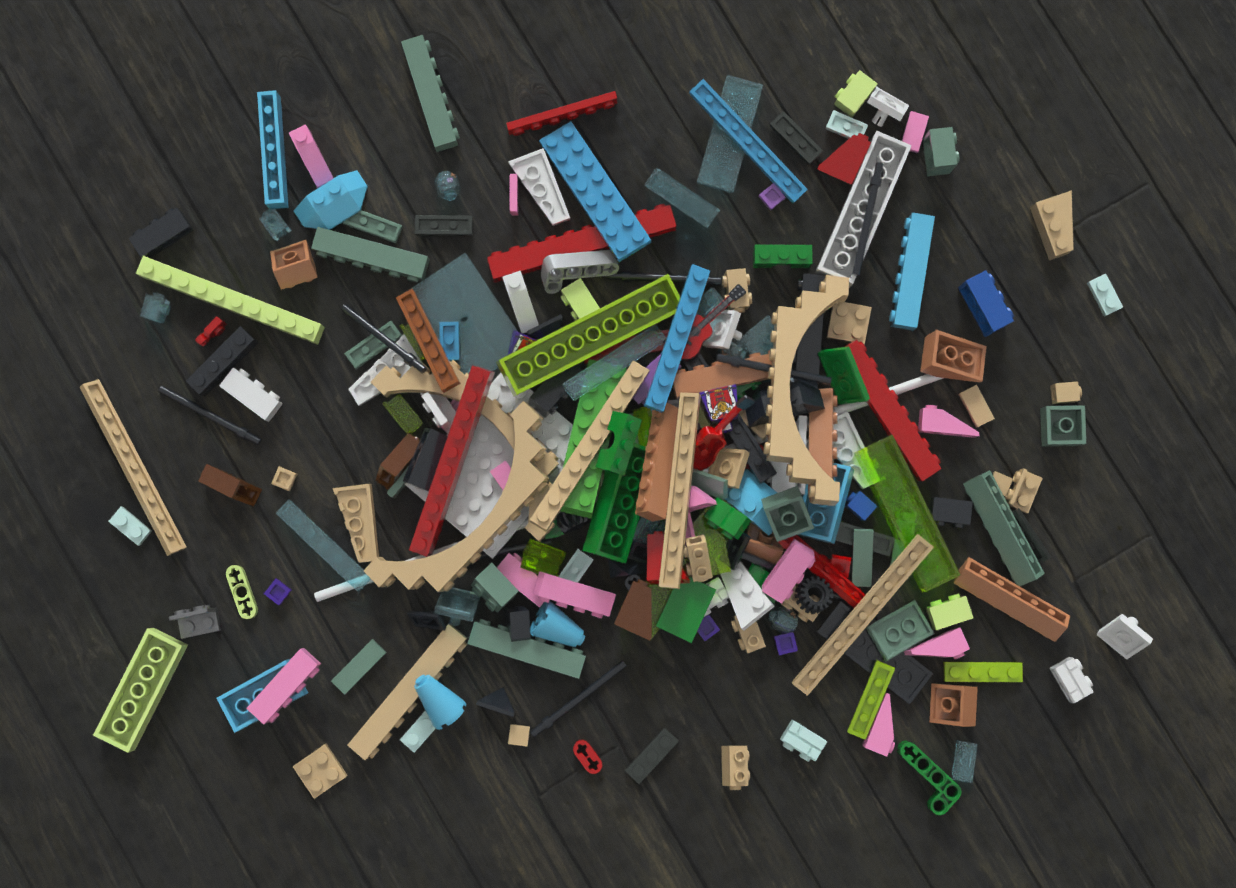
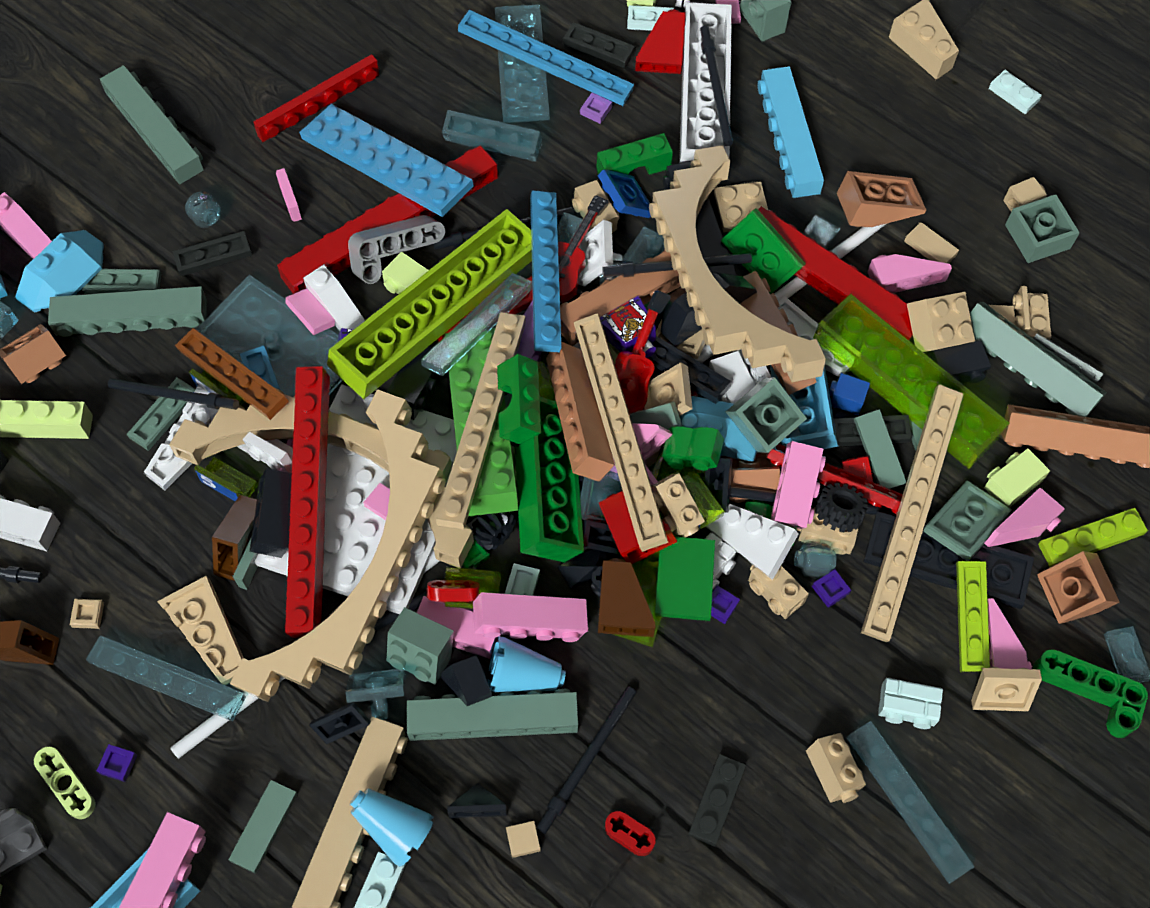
camera: 20 degrees left, 20 degrees down
white wing [508,148,570,226] -> none
blue brick [958,270,1014,337] -> none
none -> bright pink tile [286,288,335,335]
none -> red beam [427,580,480,602]
none -> blue plate [598,169,651,218]
none -> clear light blue brick [803,215,840,249]
none -> clear light blue tile [847,721,974,884]
none -> tan brick [907,292,975,353]
none -> tan plate [971,667,1042,711]

